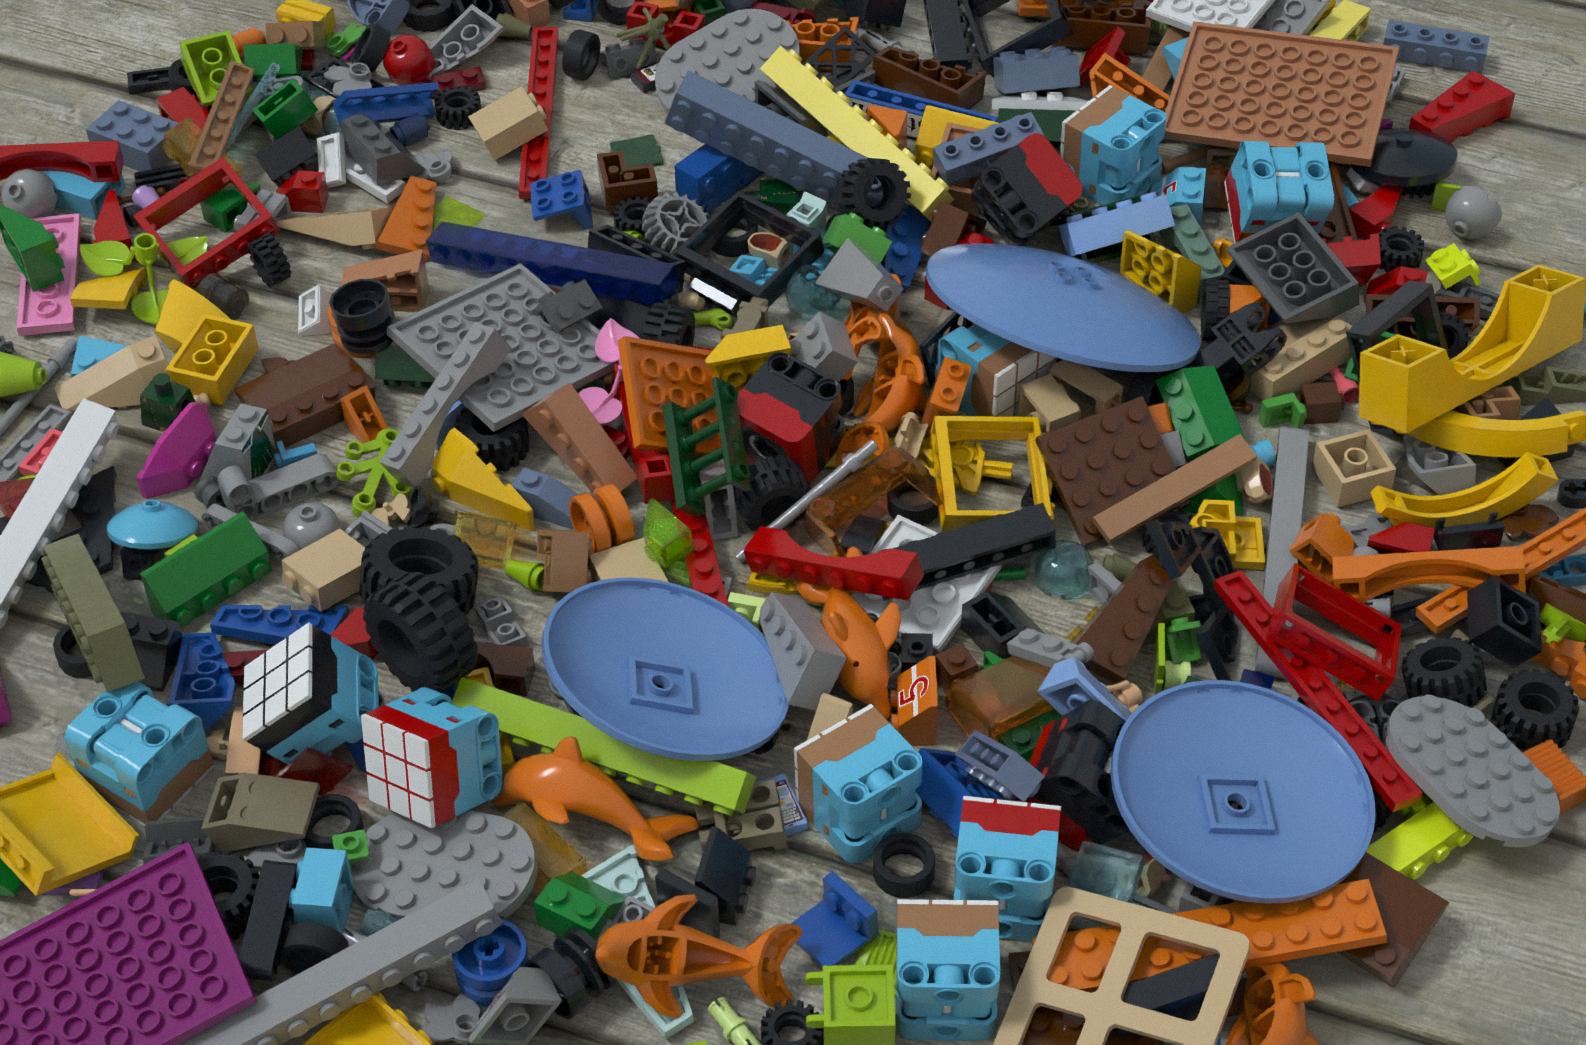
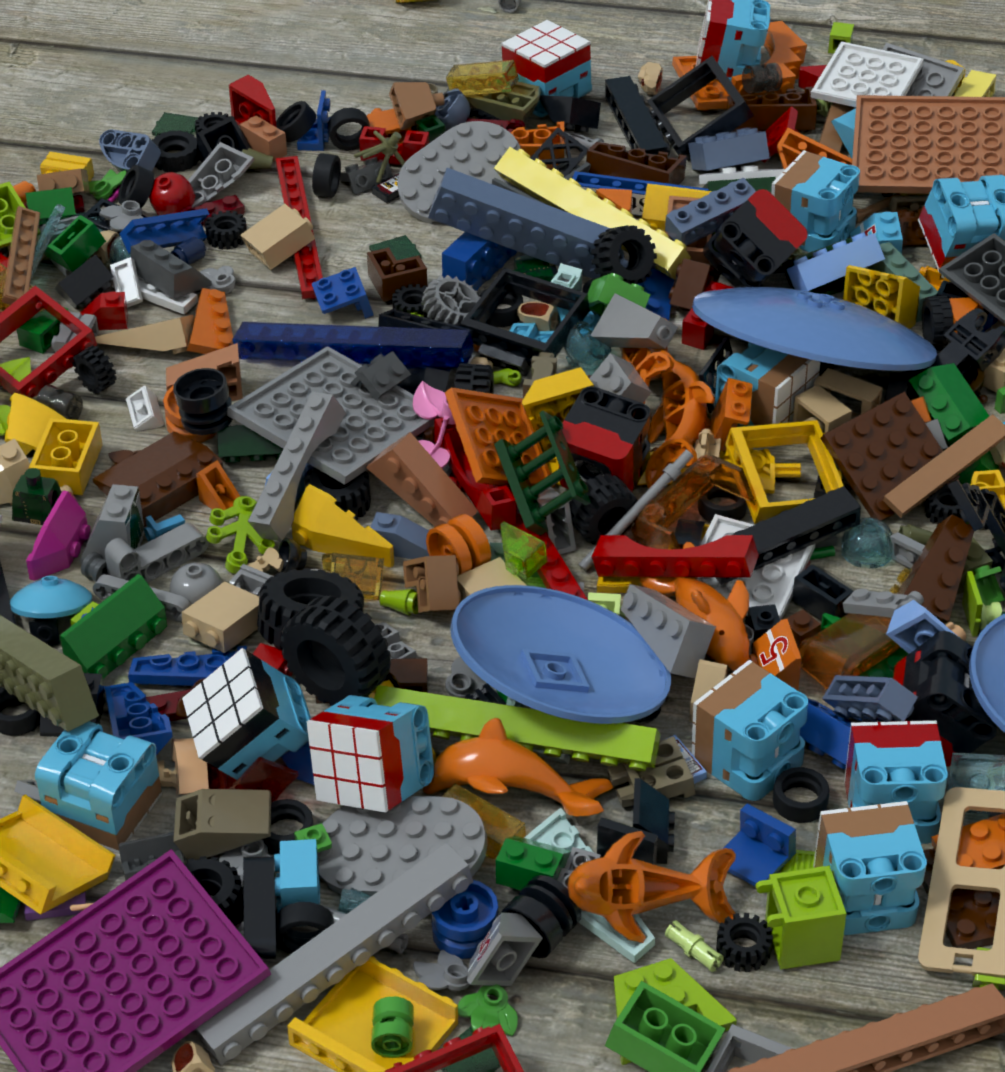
camera: 10 degrees left, 5 degrees down
clear neon green piece [432,196,483,241] -> none

